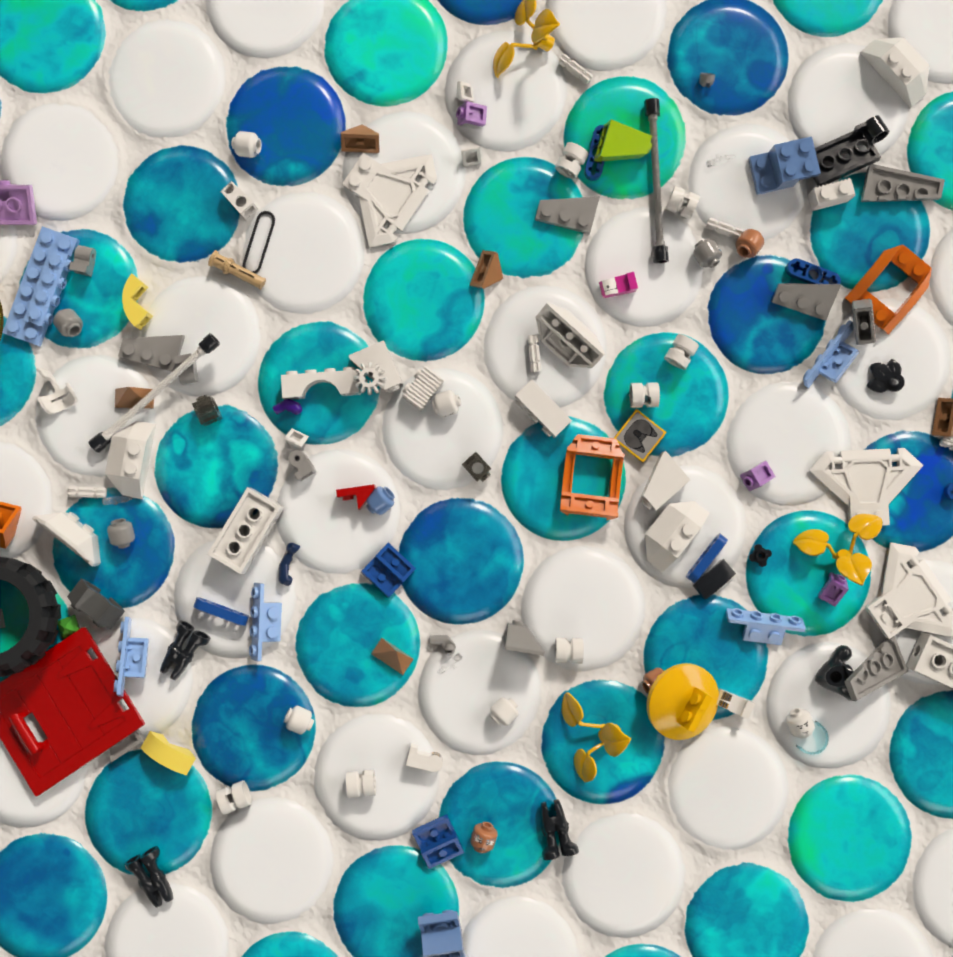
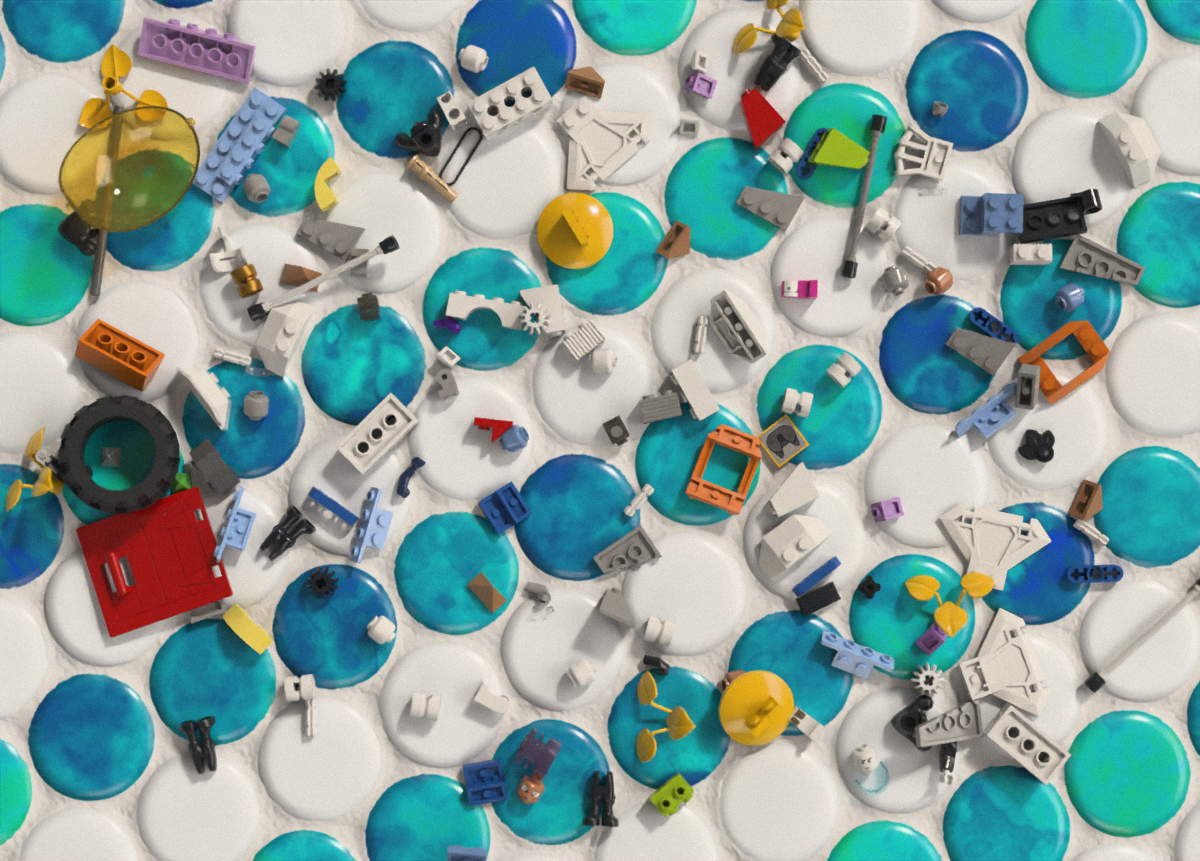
camera: 20 degrees right, 0 degrees up
none -> pearl gold wheel [230,264,264,299]
none -> white axle [305,698,316,736]
none -> black gear [306,567,339,599]
none -> black gear [314,69,347,102]
none -> black head [394,110,444,157]
none -> white brick [467,67,553,140]
none -> clear purple wheel [515,727,563,779]
none -> yellow bracket [537,193,613,269]
none -> light grey wing [593,525,662,573]
none -> white axle [624,484,654,517]
none -> light grey brick [639,390,682,424]
none -> black arm [643,655,670,676]
none -> lime brick [649,772,694,817]
none -> red slope [740,88,786,150]
none -> black piece [752,33,801,92]
none -> white plate [893,123,953,181]
none -> white gear [911,663,944,696]
none -> black arm [939,741,957,785]
none -> medium blue head [1055,283,1084,312]

